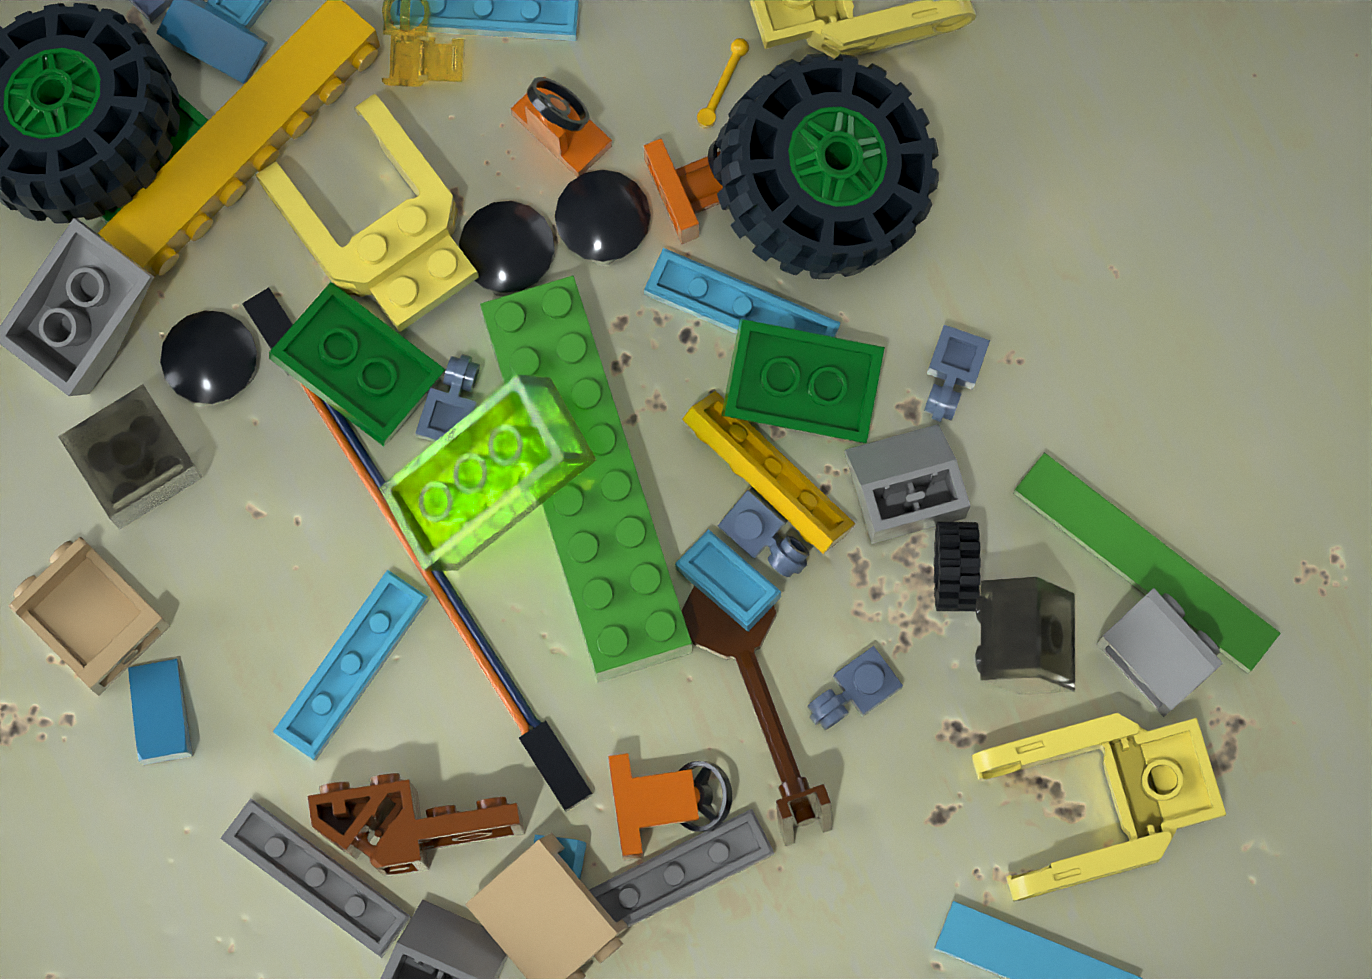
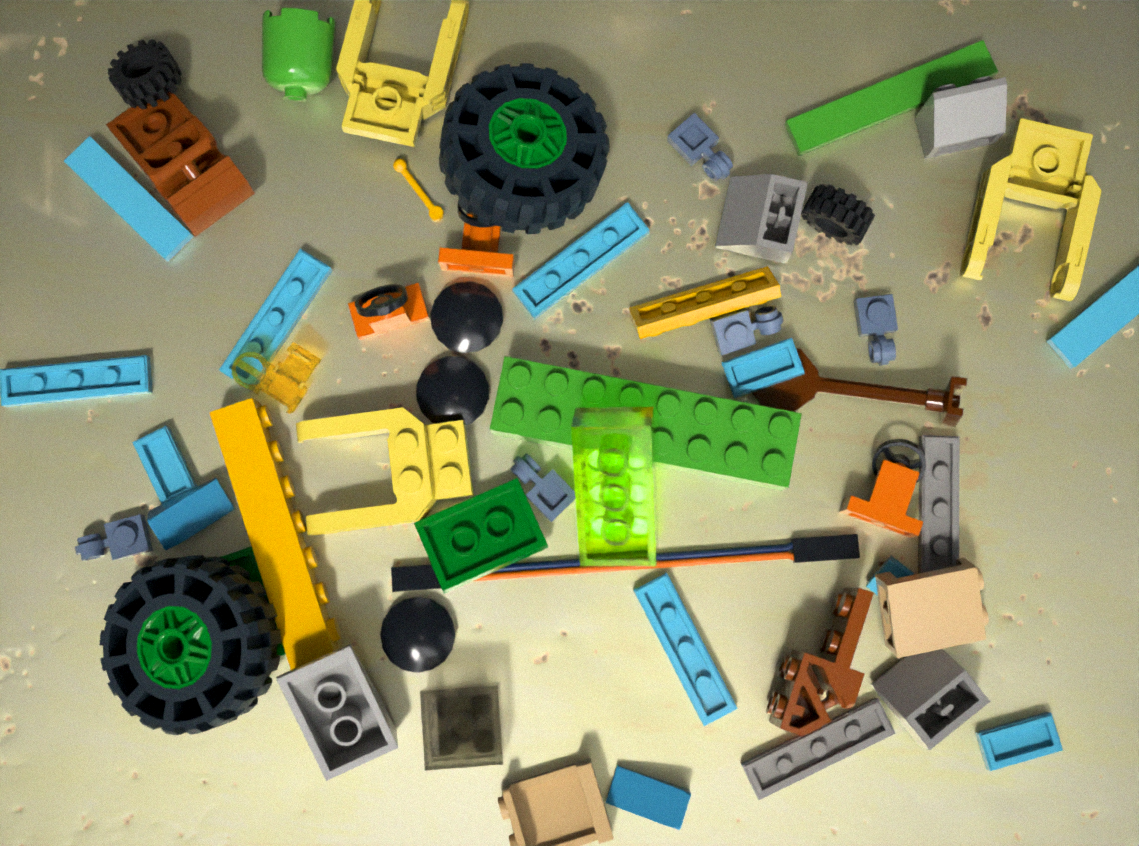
camera: 60 degrees left, 5 degrees up
green plate [721,319,885,443] -> none
clear smoke brick [975,577,1075,695] -> none

